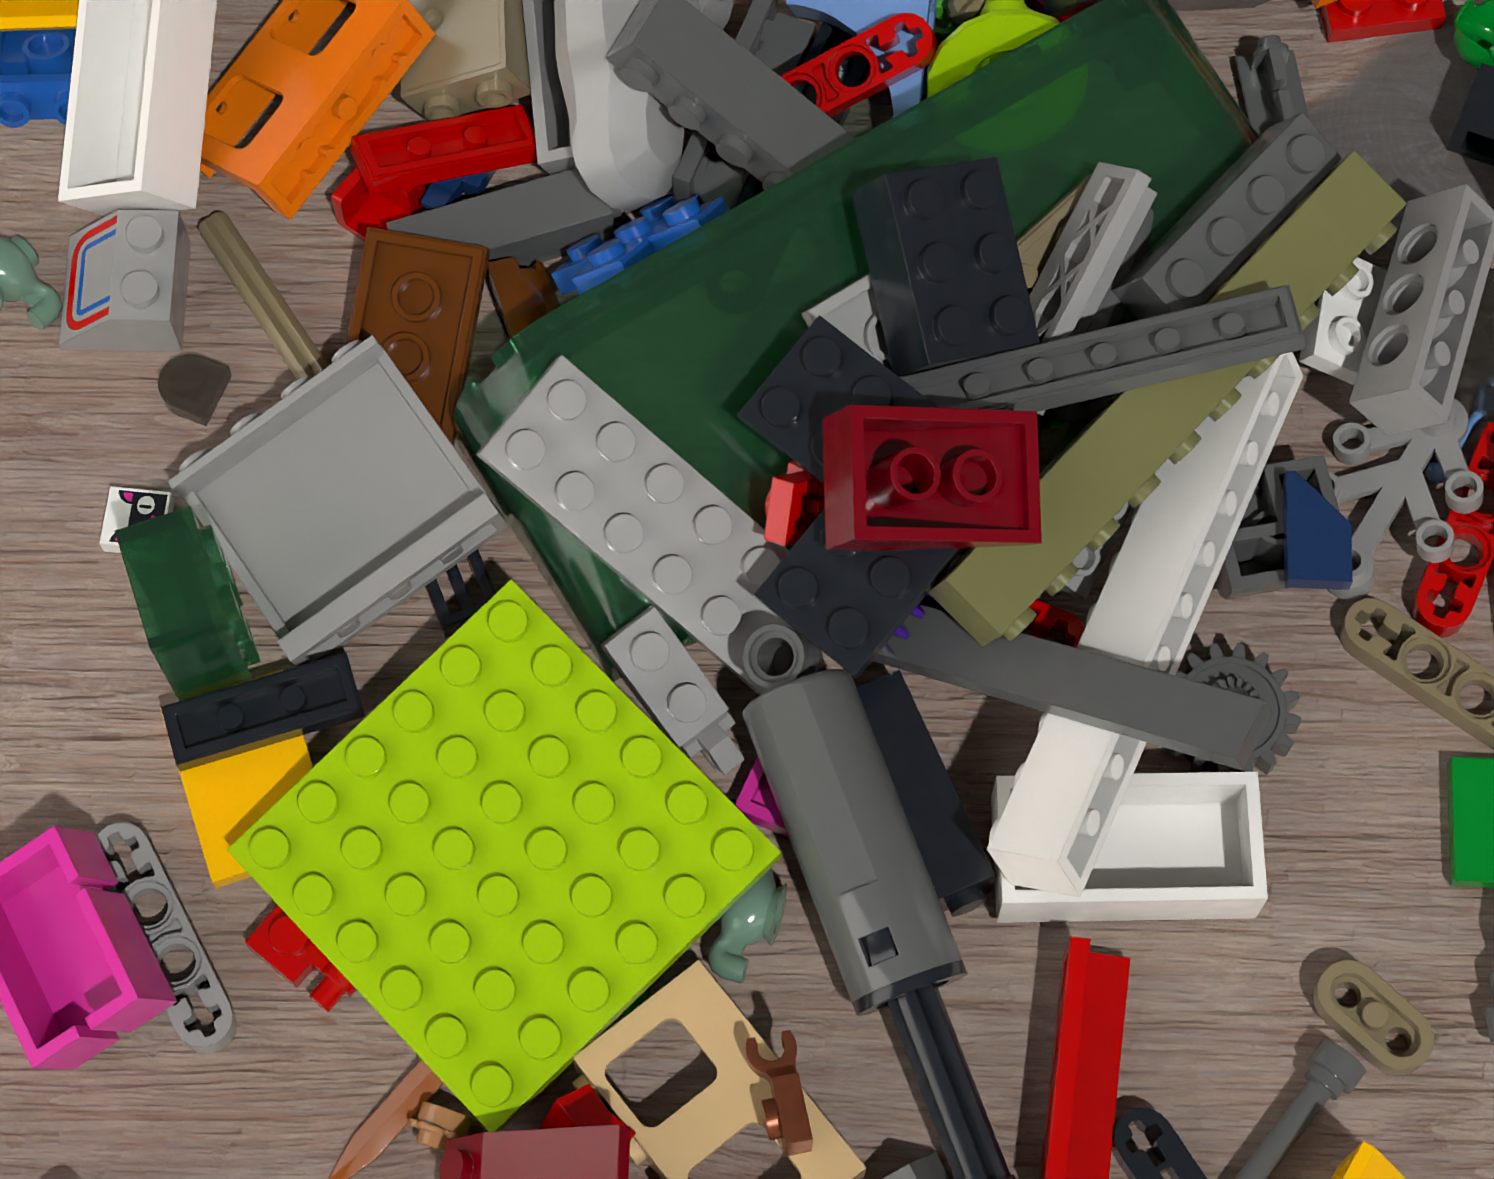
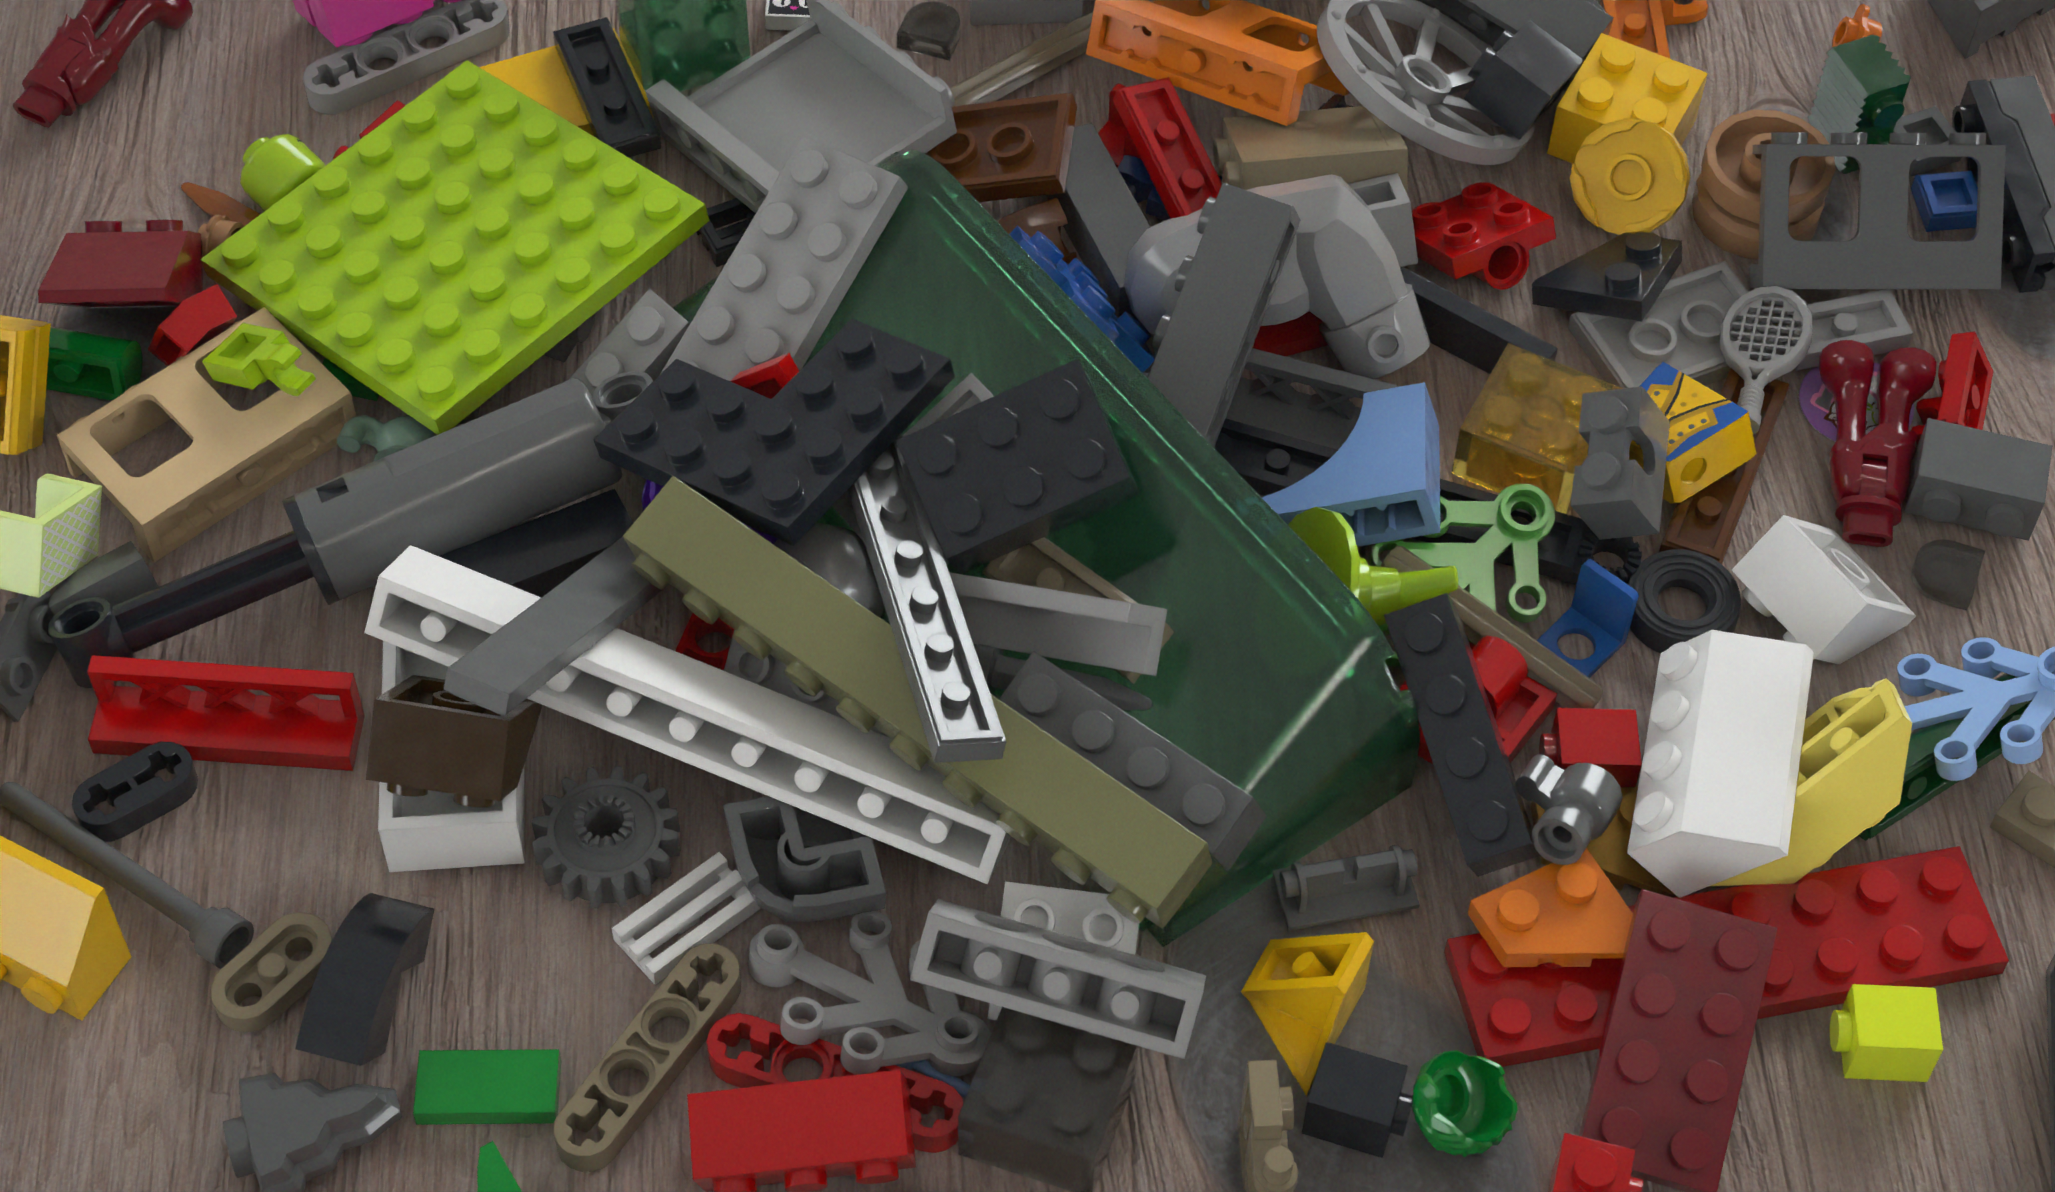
camera: 85 degrees right, 15 degrees down
copper plate [746,1030,813,1157] -> none
red beam [780,13,937,118] -> none
dark red slope [822,405,1042,551] -> none
dark blue tile [1283,471,1353,590] -> none
none -> lime plate [202,323,316,396]
none -> lime head [240,134,326,211]
none -> black brick [295,893,434,1066]
none -> dark brown slope [366,675,542,808]
none -> white tile [612,852,761,985]
none -> yellow slope [1241,932,1374,1096]

